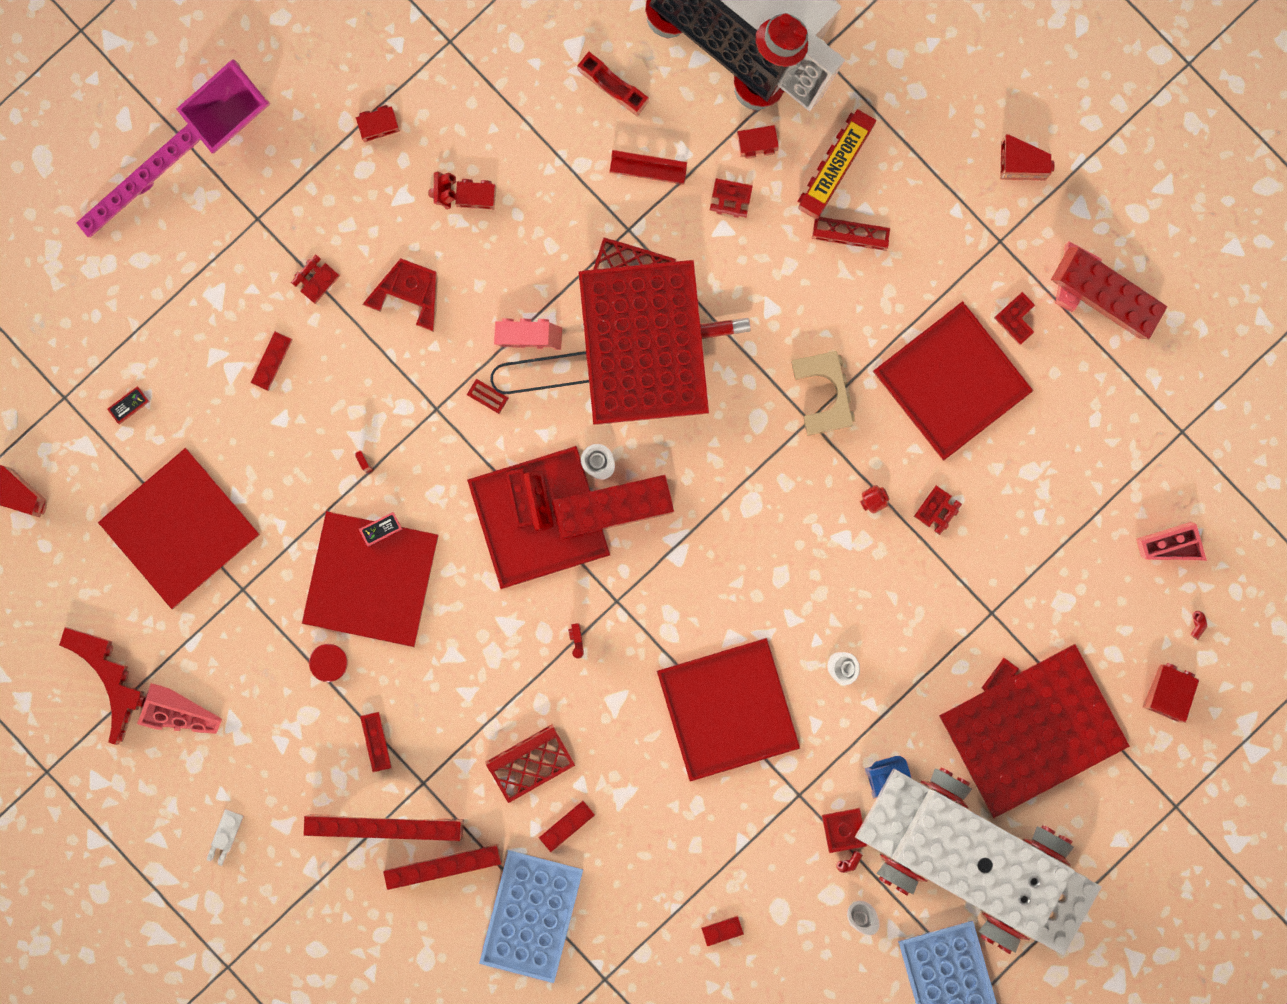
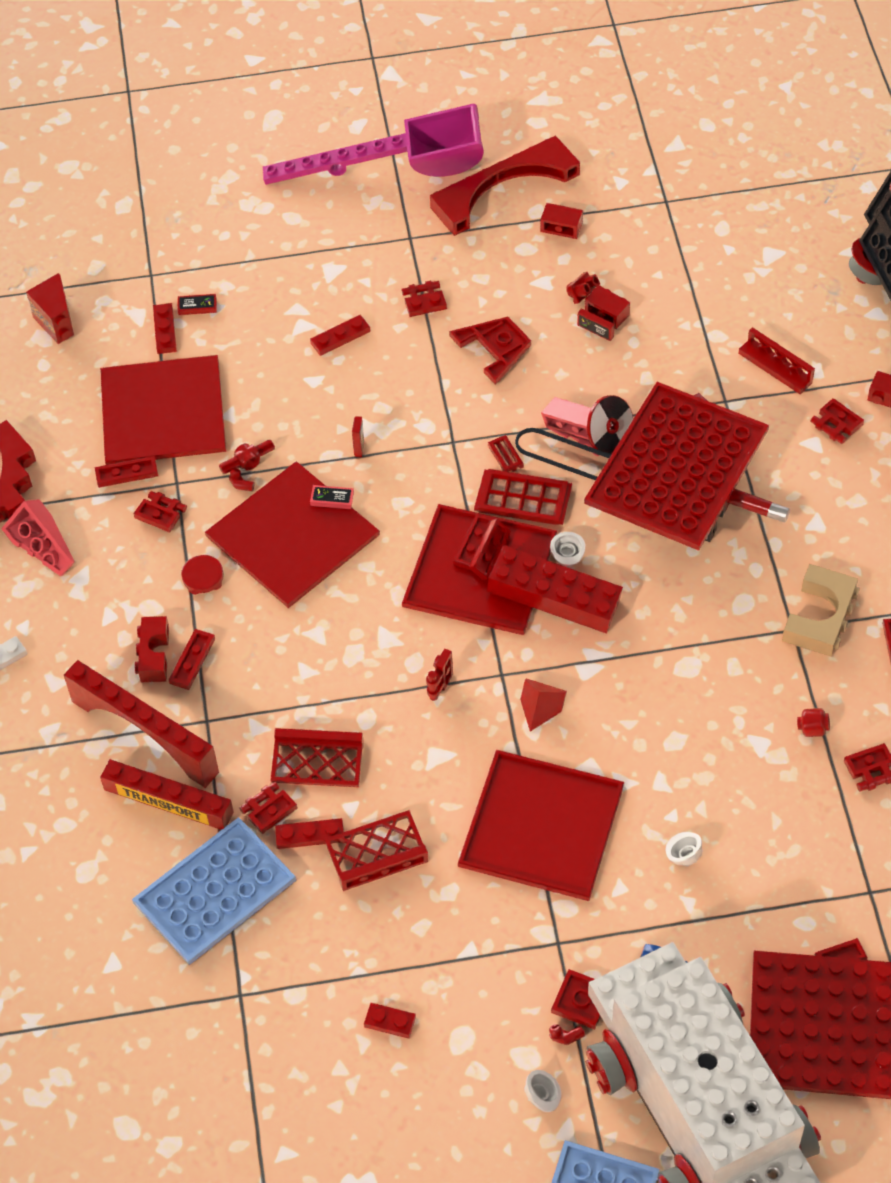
camera: 35 degrees right, 30 degrees down
red arch [577,51,649,117] -> none
none -> red plate [94,456,158,488]
none -> red plate [133,491,187,533]
none -> red arch [135,616,169,682]
none -> red plate [153,303,177,354]
none -> red axle [219,440,275,474]
none -> red arm [229,468,255,492]
none -> red plate [239,782,298,834]
none -> red fence [324,810,428,891]
none -> red arch [430,135,580,236]
none -> red piece [474,469,572,525]
none -> red slope [520,678,567,732]
none -> tile [577,308,615,341]
none -> piece [587,395,634,455]

